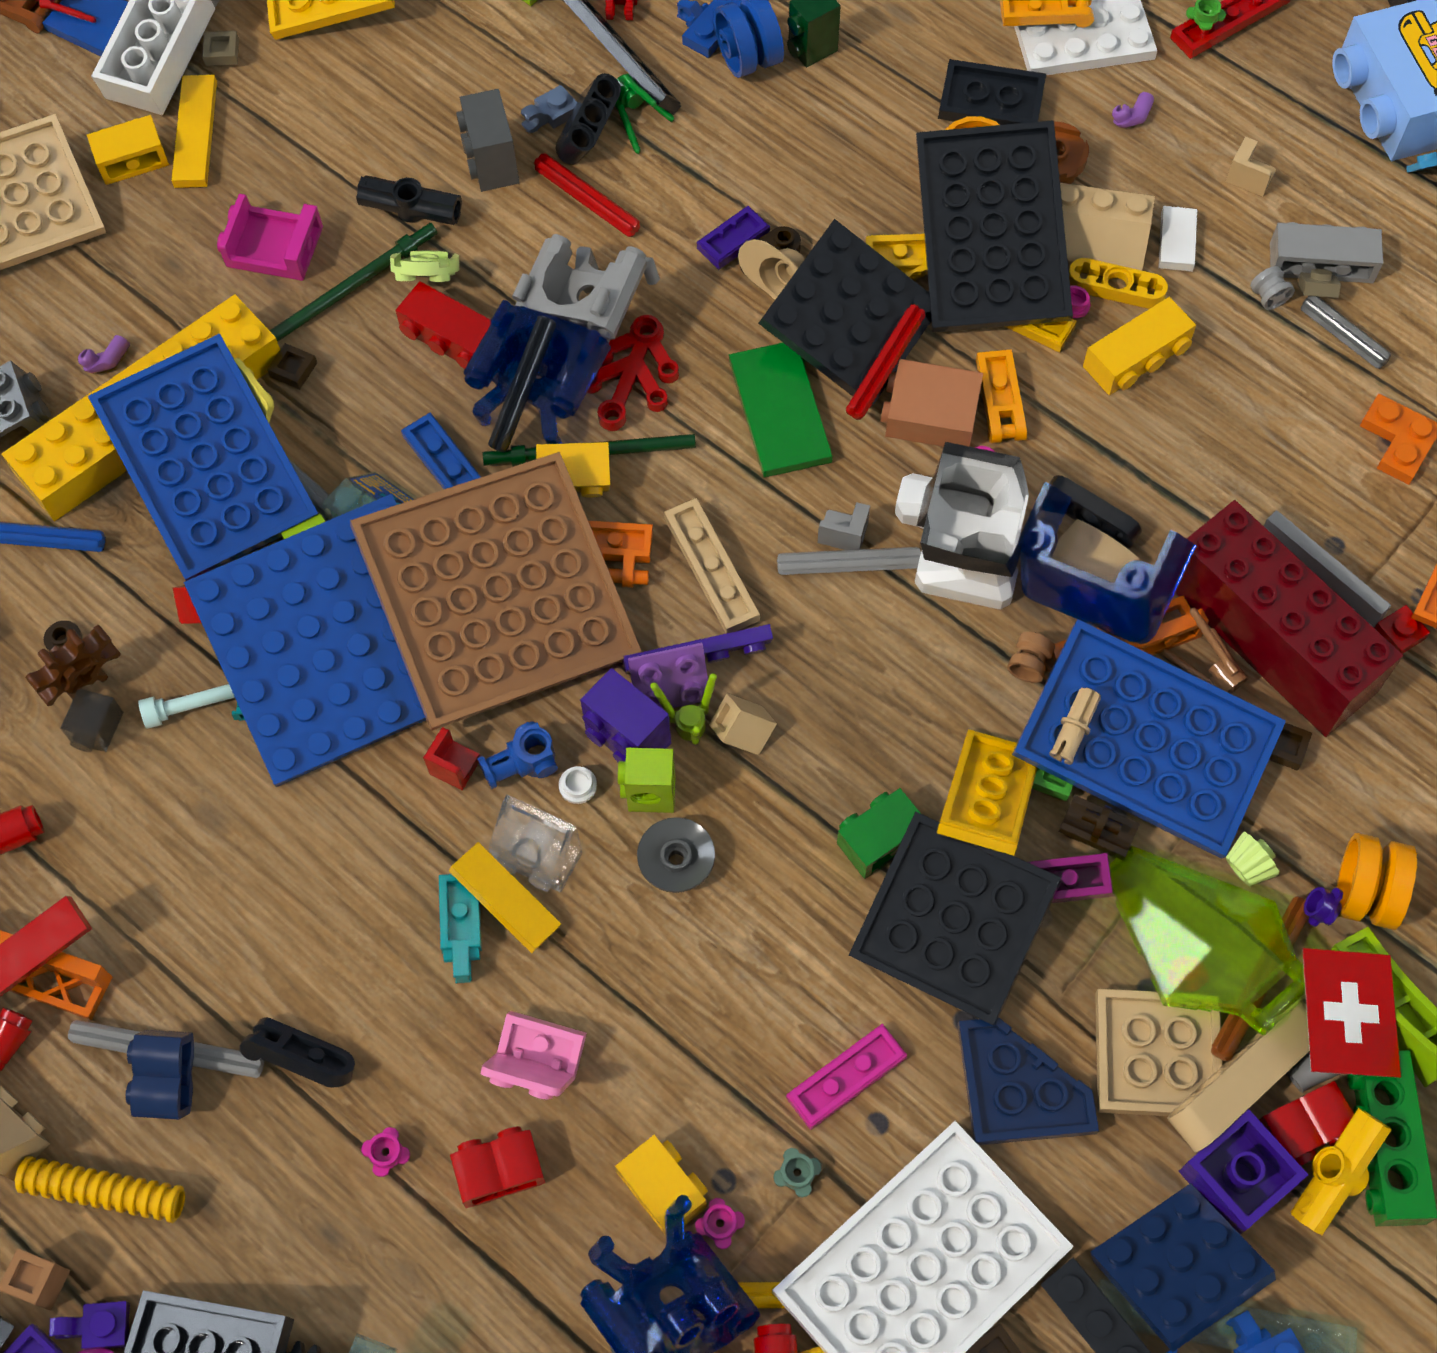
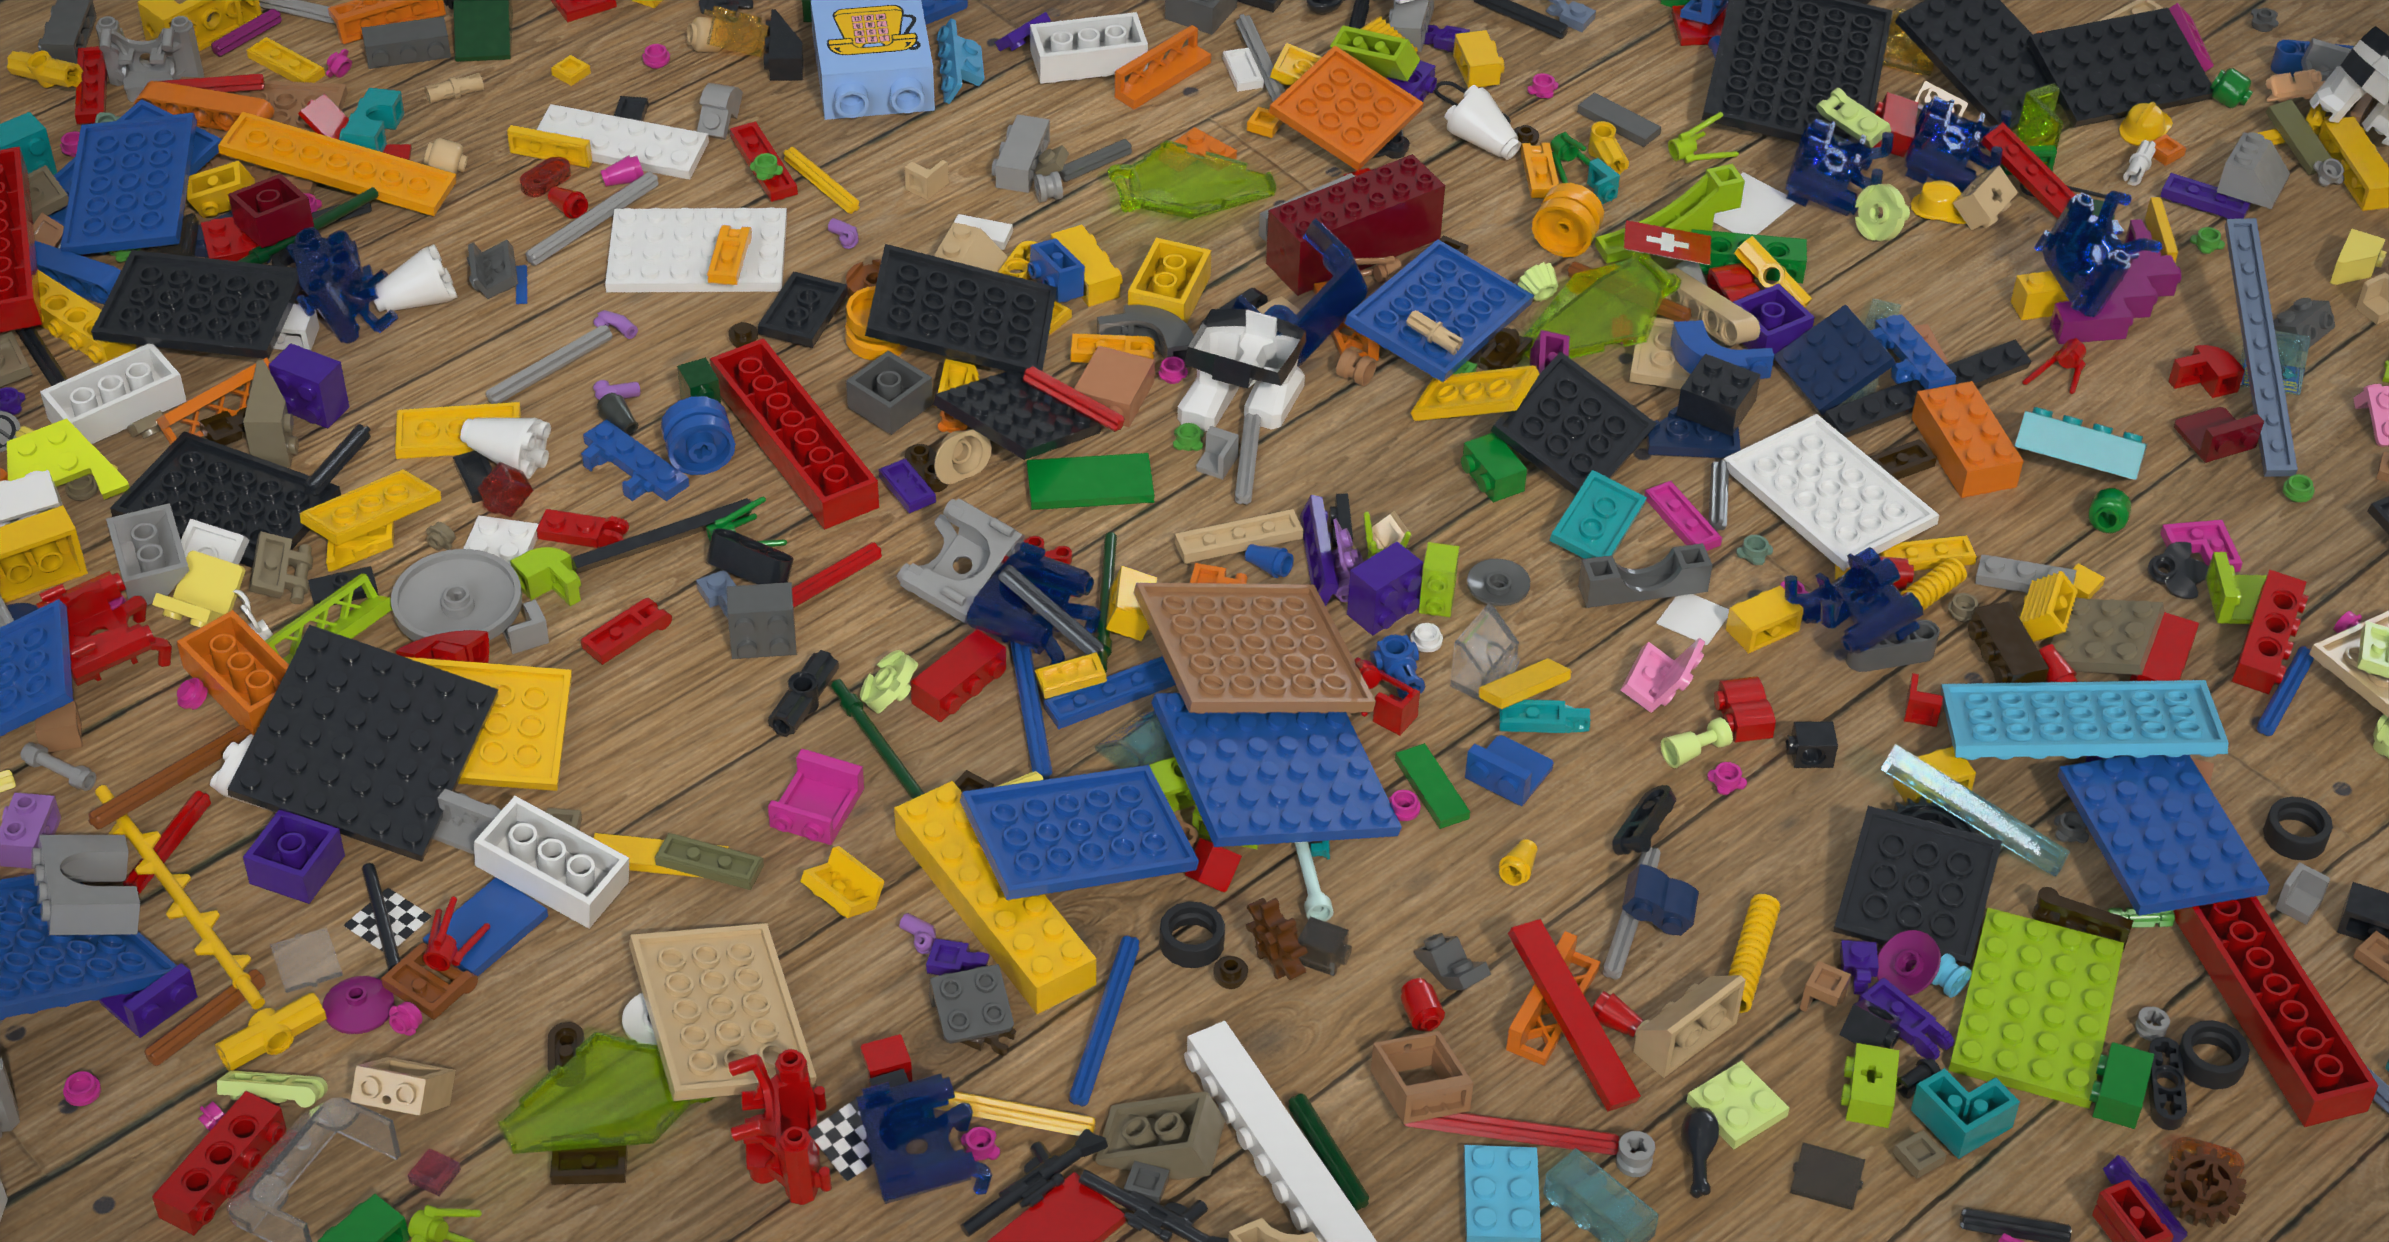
camera: 85 degrees left, 20 degrees down
yellow brick [86,115,169,185] -> none
dark purple plate [1304,887,1343,927] -> none
none -> red plate [581,598,672,665]
none -> olive tile [655,833,764,890]
none -> red brick [710,338,879,530]
none -> dark brown plate [728,322,758,348]
none -> yellow axle [783,147,860,214]
none -> yellow bracket [800,846,884,918]
none -> dark grey brick [846,351,933,435]
none -> dark purple plate [926,938,990,976]
none -> blue axle [1010,631,1053,780]
none -> blue brick [1028,238,1085,303]
none -> yellow plate [1035,652,1107,699]
none -> dark grey arch [1097,305,1194,368]
none -> clear neon green windscreen [1108,140,1276,219]
none -> yellow brick [1128,237,1211,324]
none -> black tyre [1159,901,1225,968]
none -> bright green plate [1173,423,1204,451]
none -> blue cone [1245,544,1294,578]
none -> black plate [1329,493,1353,547]
none -> red plant [1354,657,1414,717]
none -> dark pink plate [1389,790,1421,821]
none -> green tile [1395,743,1470,829]
none -> dark grey slope [1414,933,1491,990]
none -> blue bracket [1465,735,1554,806]
none -> yellow cone [1499,839,1538,886]
none -> teal plate [1549,470,1647,559]
none -> dark grey arch [1578,543,1713,608]
none -> white sticker [1657,594,1729,645]
none -> yellowish green piece [1661,717,1733,768]
none -> blue arch [1670,320,1774,379]
none -> black brick [1677,354,1761,436]
none -> dark grey axle [1708,459,1729,531]
none -> black brick [1786,721,1838,768]

